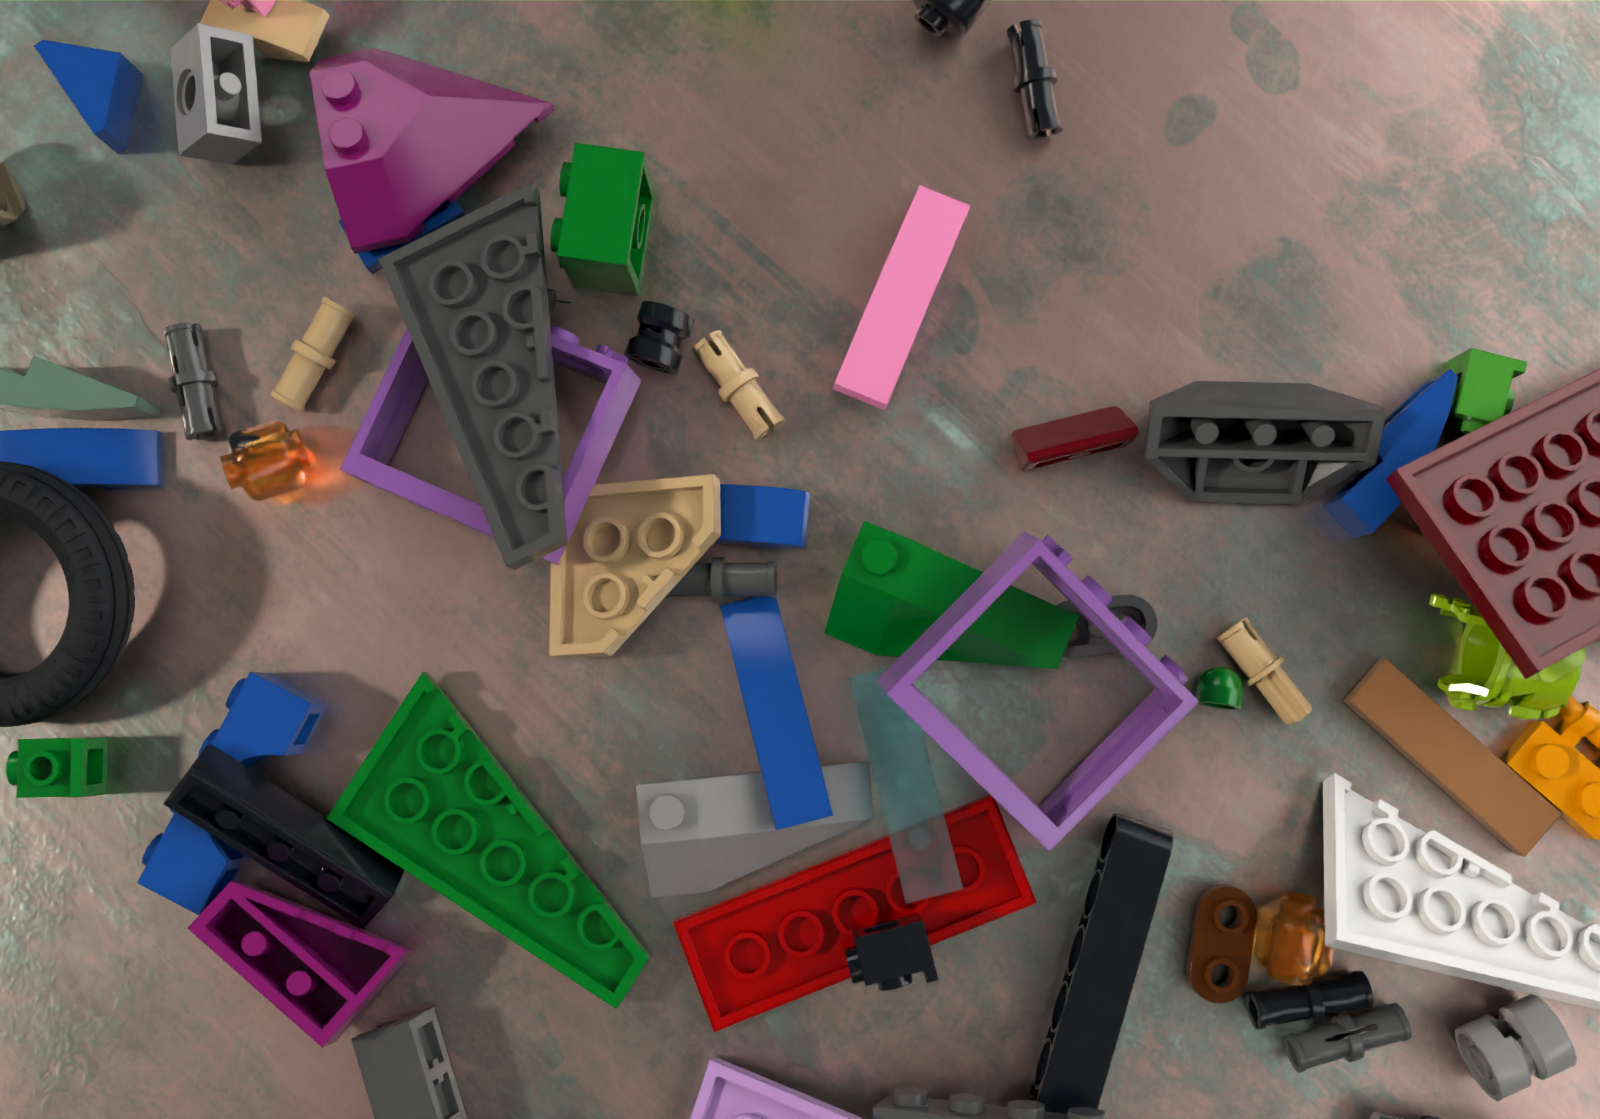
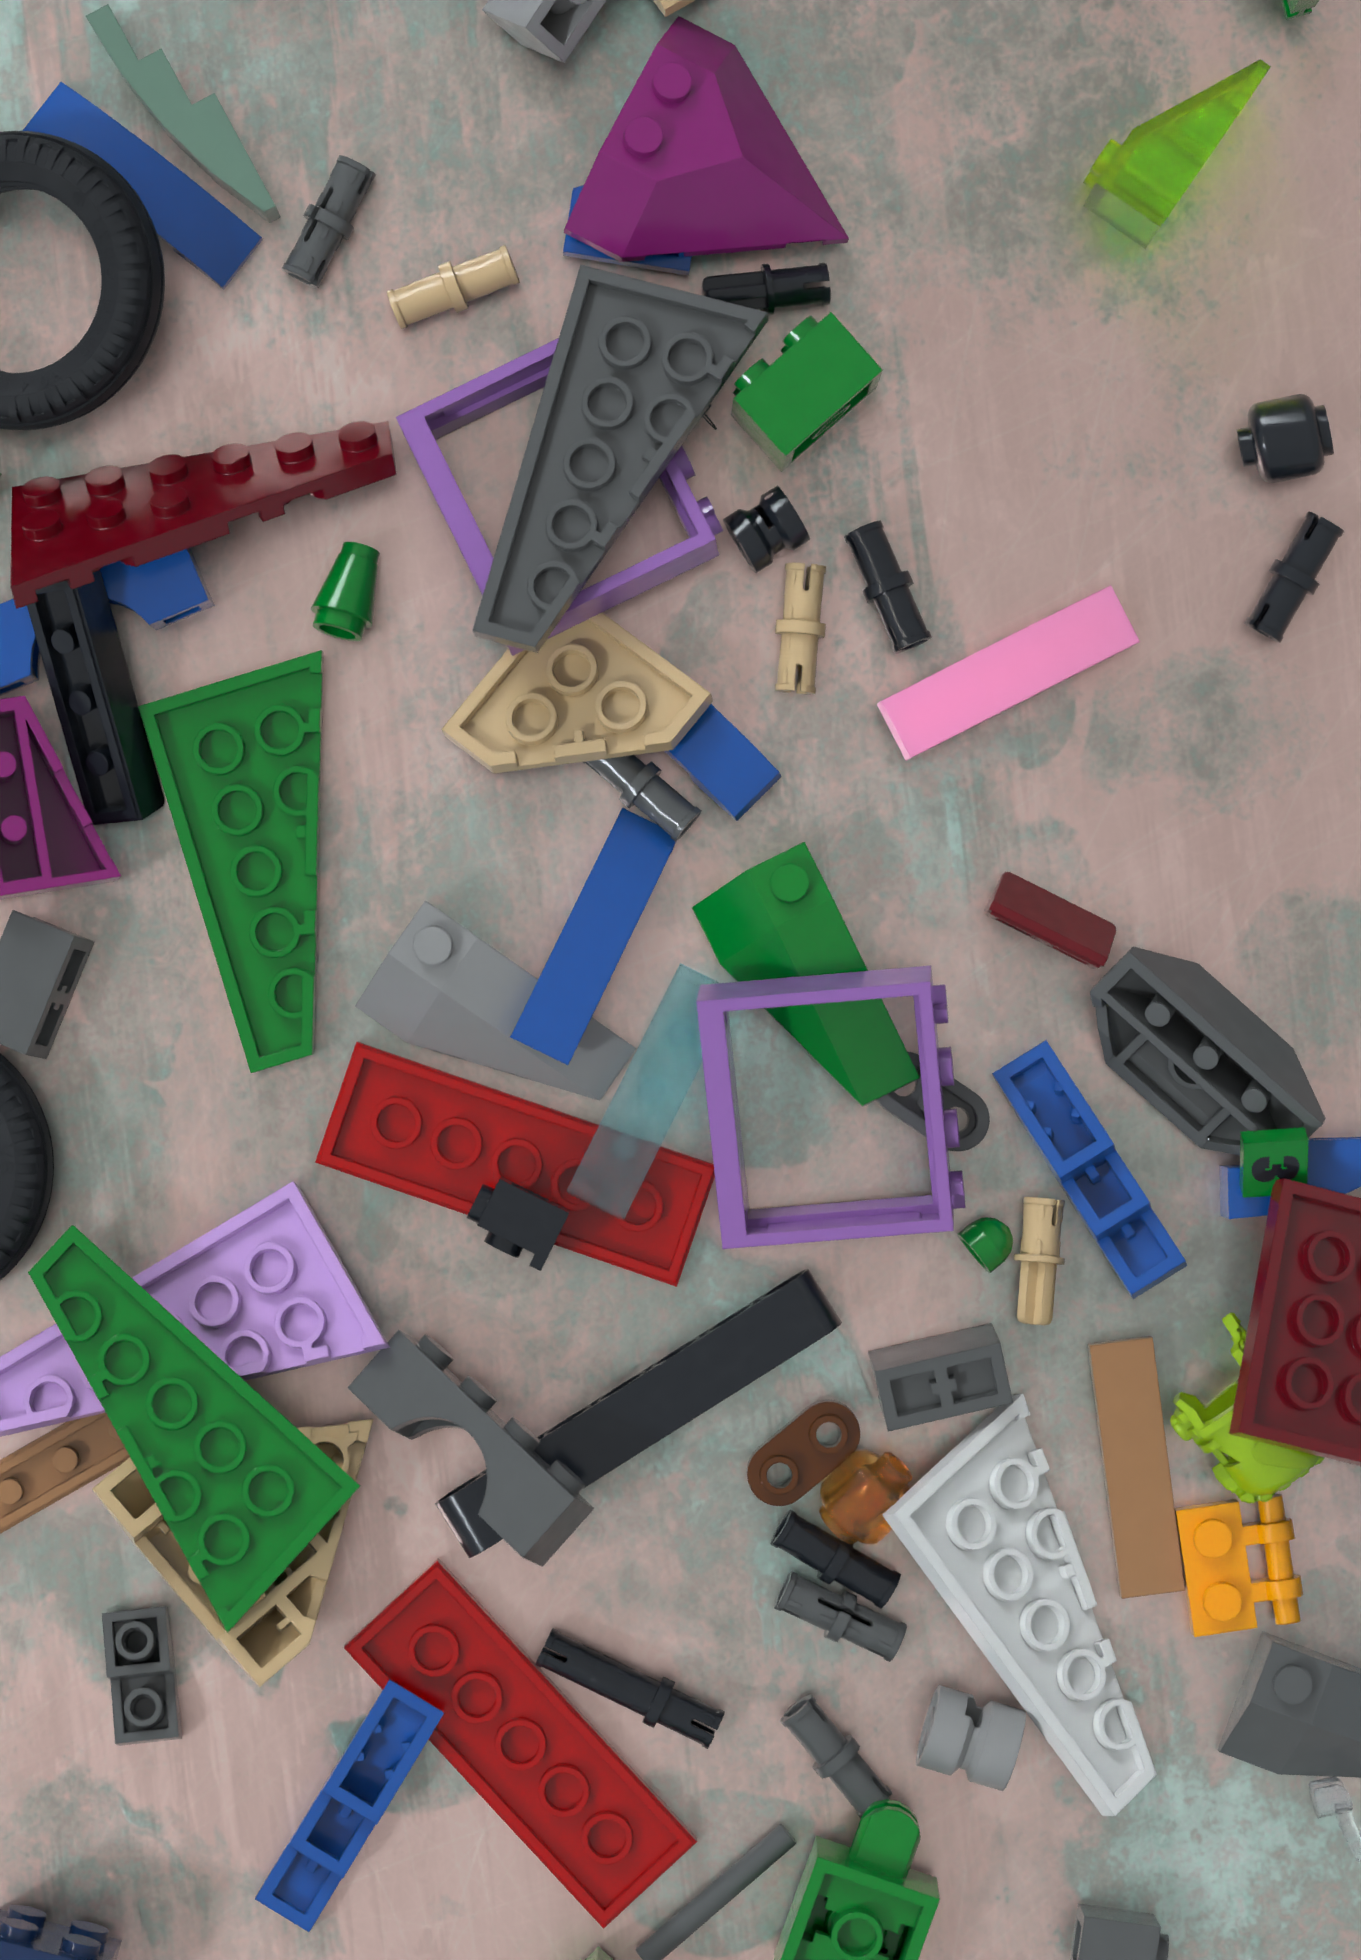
camera: 40 degrees right, 5 degrees up
clear orange head [220,420,313,501] -> none
none -> dark red wing [10,421,397,609]
none -> green cone [311,542,380,641]
none -> black axle [701,263,831,315]
none -> black pin [844,520,932,654]
none -> dark grey hinge [868,1323,1013,1432]
none -> blue slope [992,1040,1187,1299]
none -> green tile [1239,1127,1309,1198]

